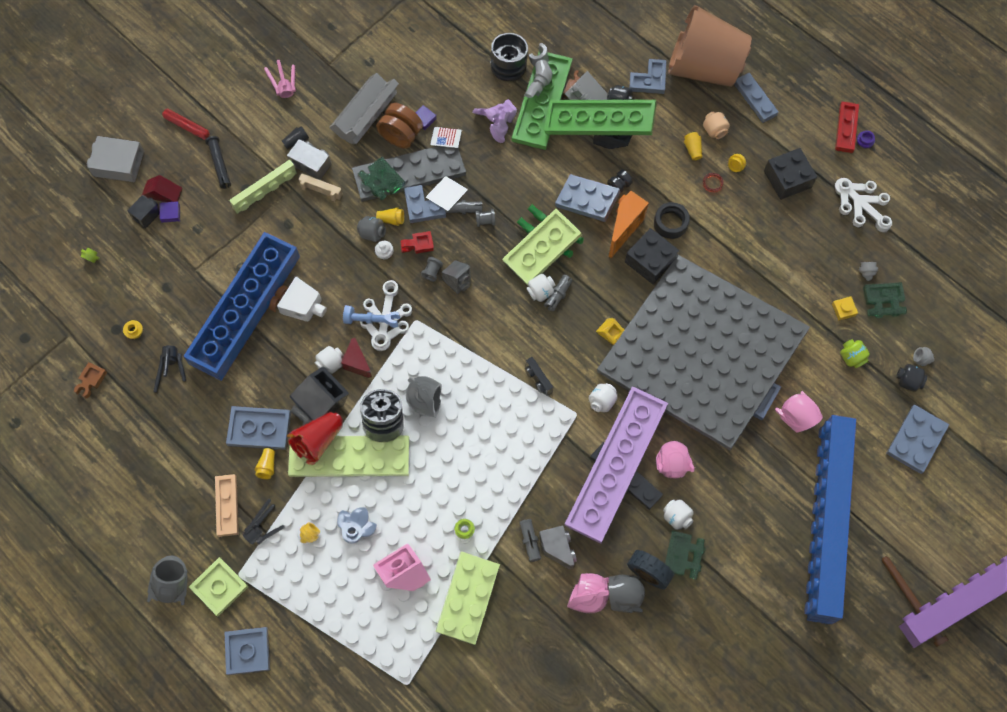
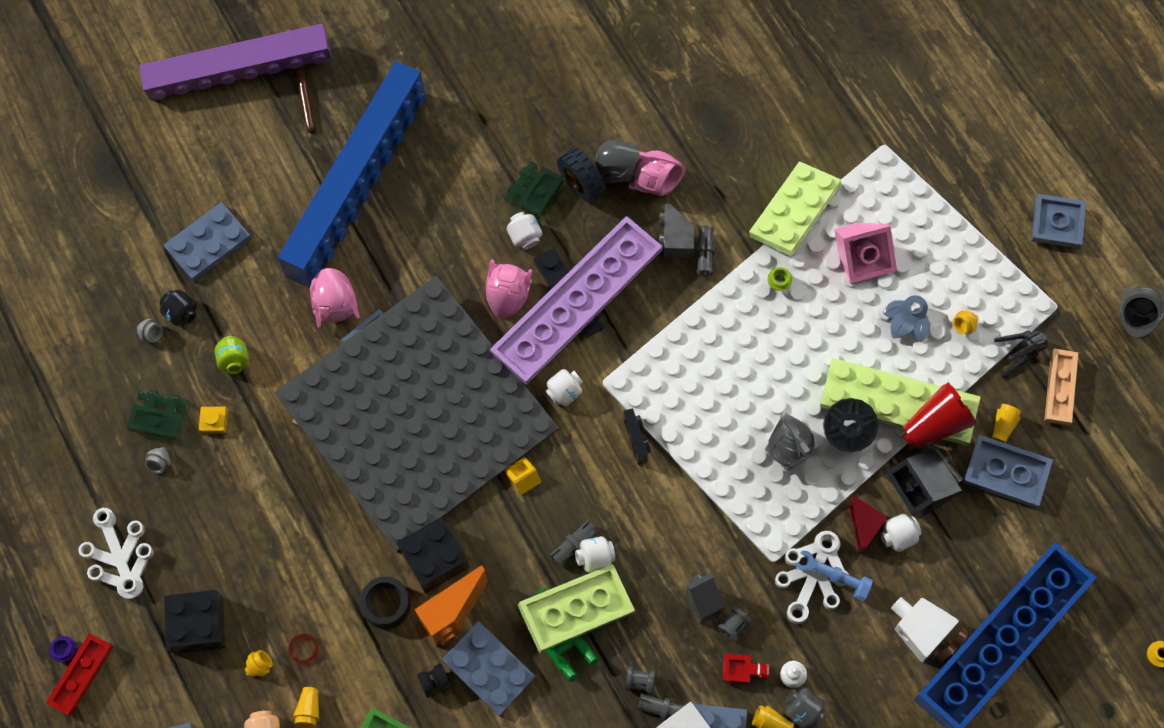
camera: 160 degrees left, 0 degrees up
black plant [153,345,186,393] -> none
yellowish green plate [189,557,249,616] -> none

